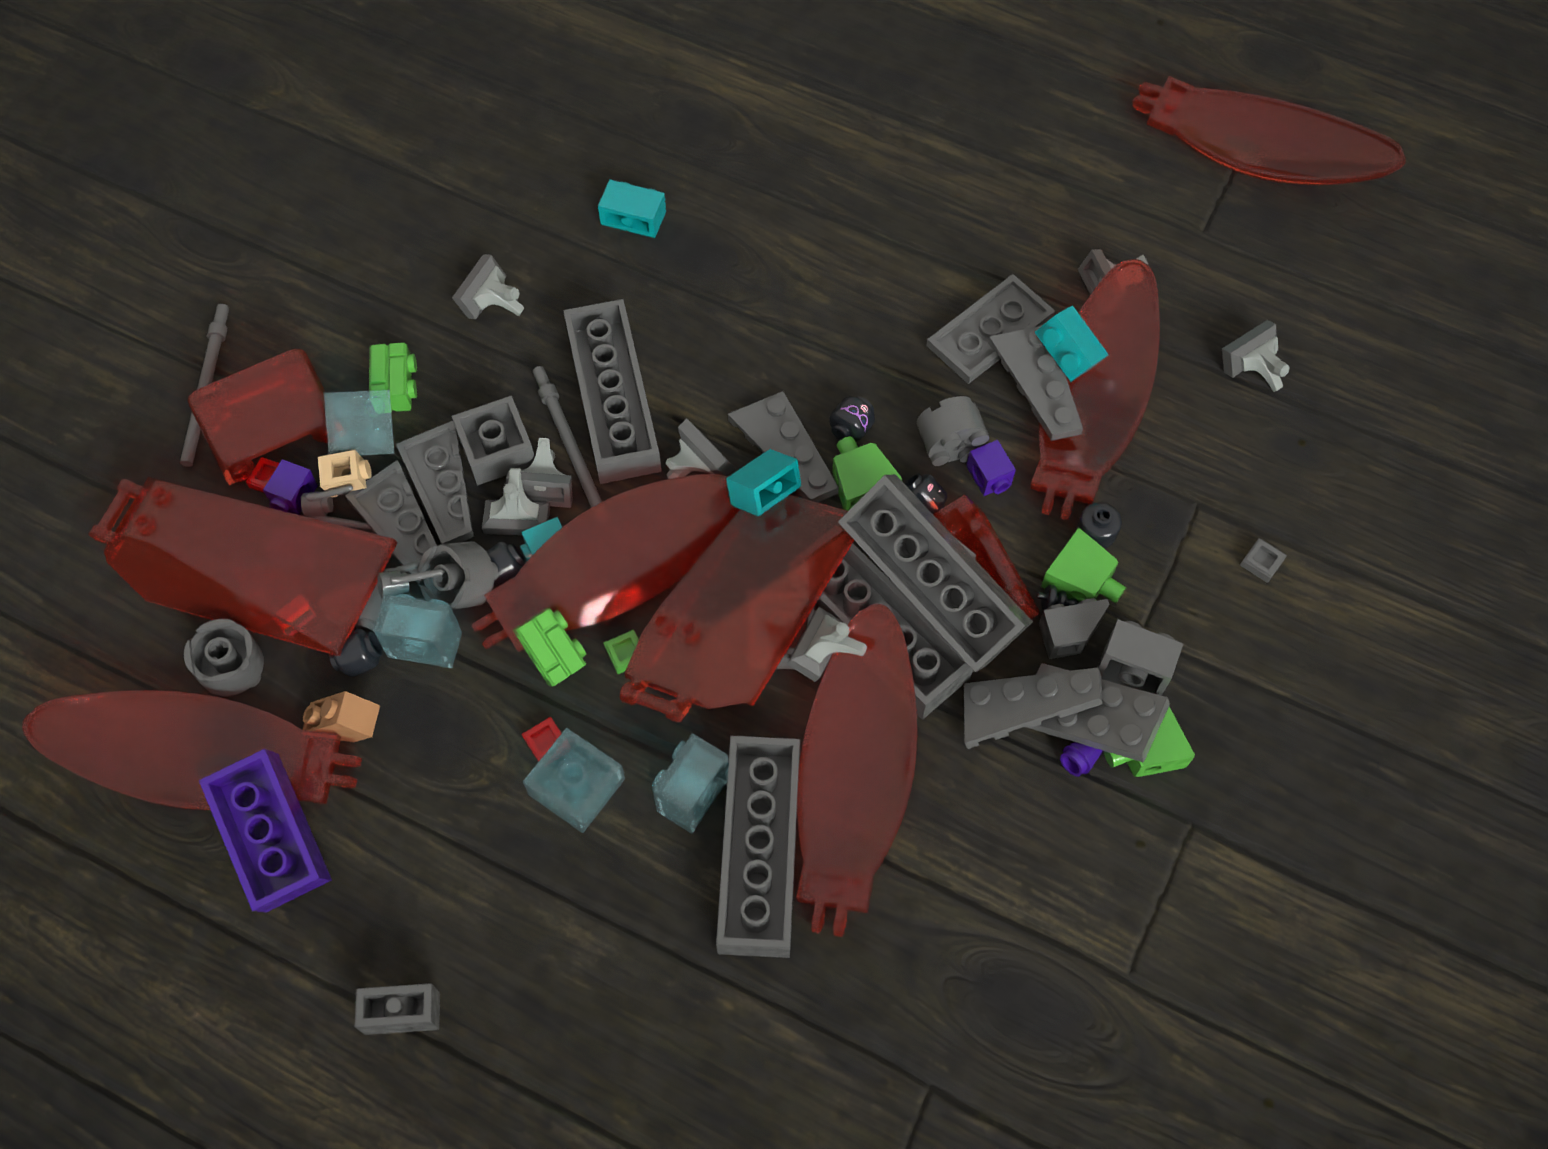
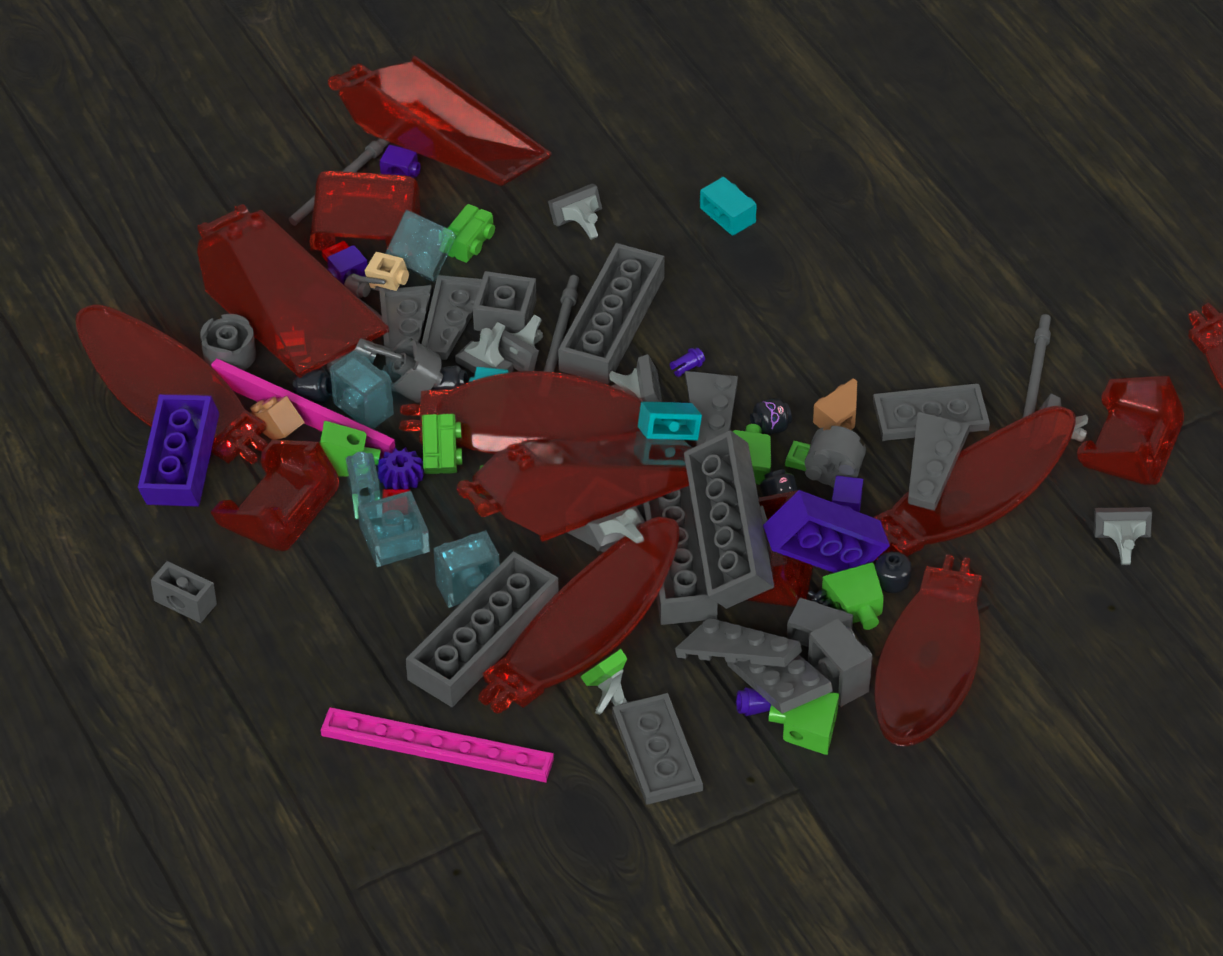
camera: 35 degrees right, 15 degrees down
teal brick [1034,305,1109,382] -> none
dark grey tile [1240,538,1287,583] -> none
none -> dark pink tile [211,358,395,459]
none -> clear red windscreen [211,440,339,551]
none -> bright green torso [316,421,381,477]
none -> dark pink tile [321,707,554,783]
none -> clear red windscreen [328,56,552,186]
none -> clear light blue torso [345,452,382,519]
none -> dark purple gear [378,447,424,489]
none -> dark purple brick [380,145,421,186]
none -> piece [580,649,628,715]
none -> dark grey plate [612,693,703,805]
none -> dark purple pin [670,348,705,377]
none -> dark purple brick [763,490,890,573]
none -> bright green tile [785,441,810,471]
none -> medium nougat slope [813,378,857,430]
none -> clear red windscreen [875,555,982,746]
none -> dark grey bar [1020,314,1051,439]
none -> clear red windscreen [1077,376,1184,485]

